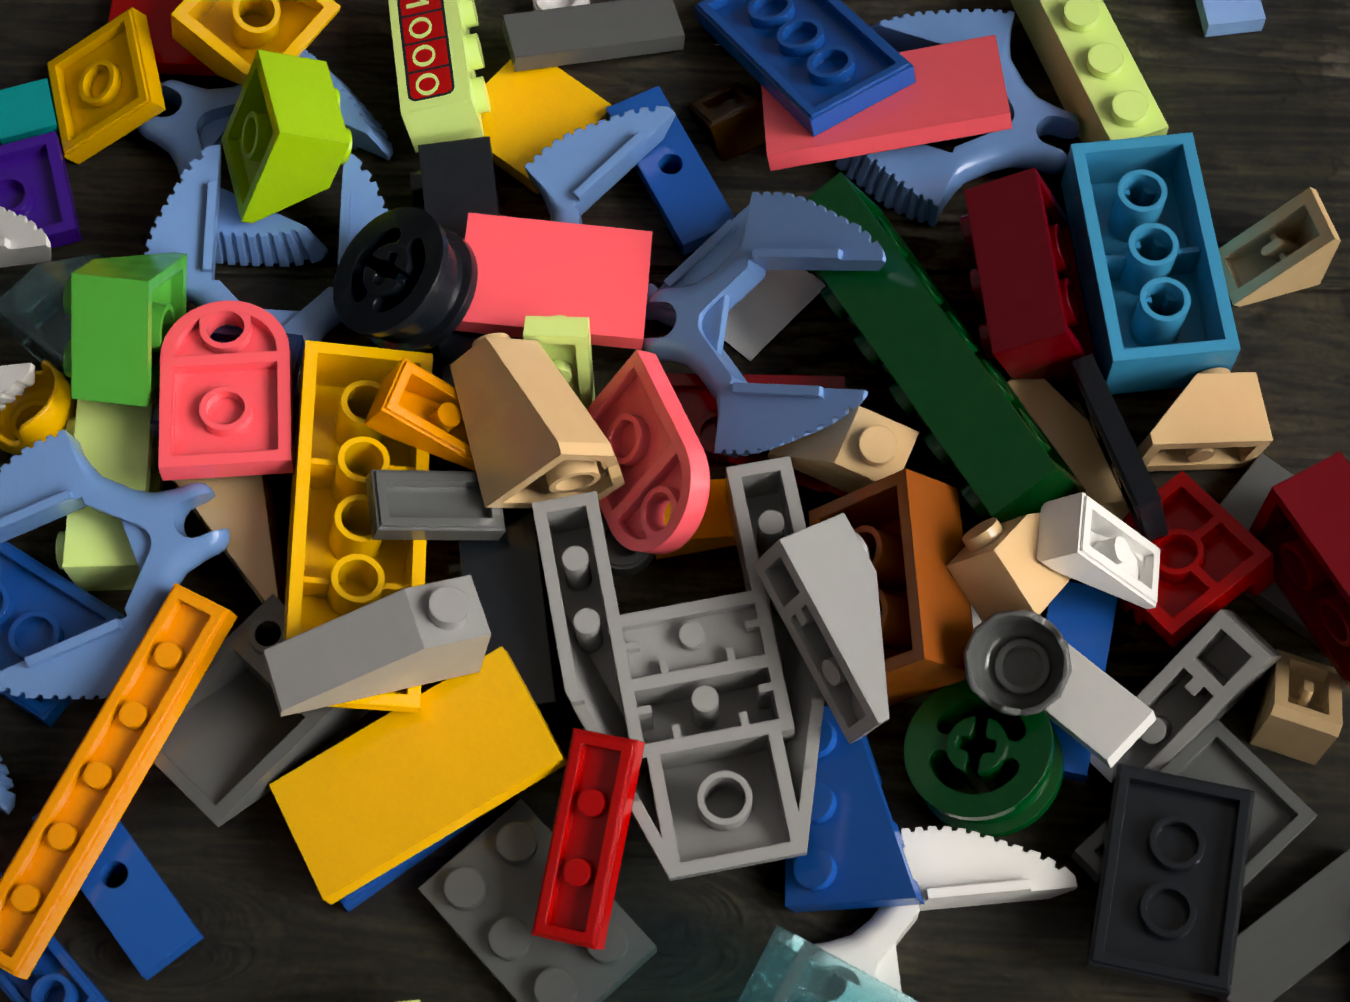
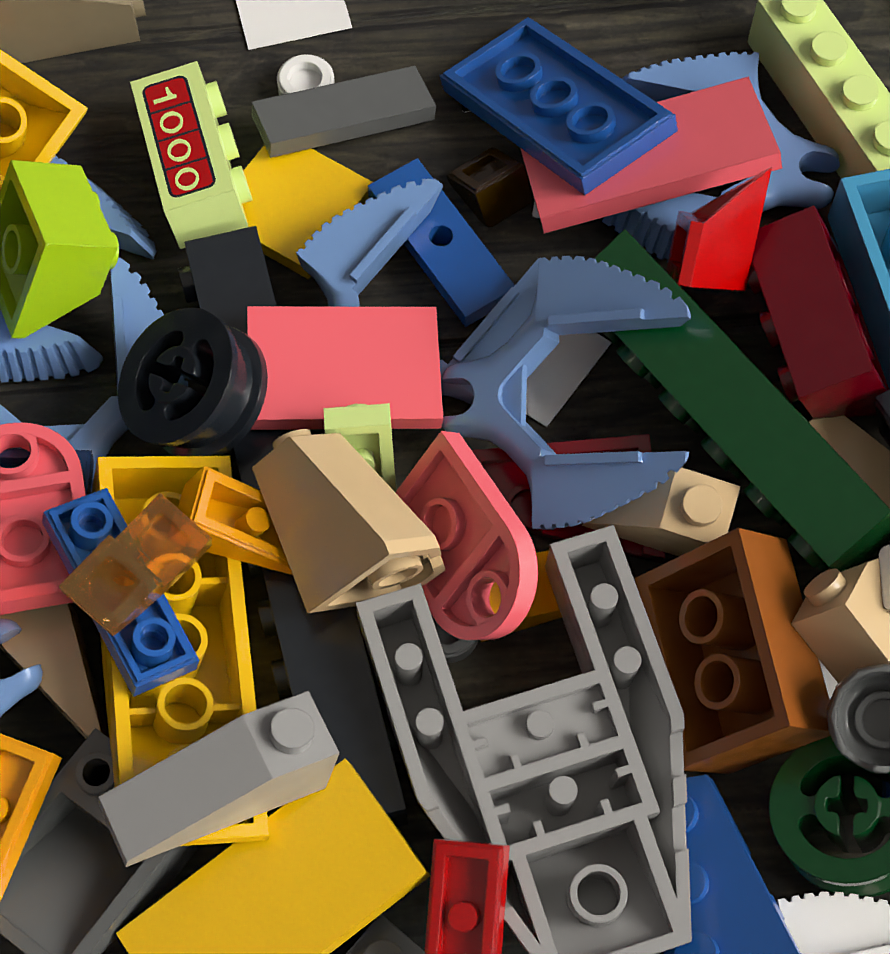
camera: 10 degrees left, 0 degrees up
dark grey tile [365,470,506,541] -> none
light grey slope [753,513,889,744] -> none
none -> blue tile [42,488,200,697]
none -> clear orange slope [59,493,212,636]
none -> red slope [666,167,772,291]

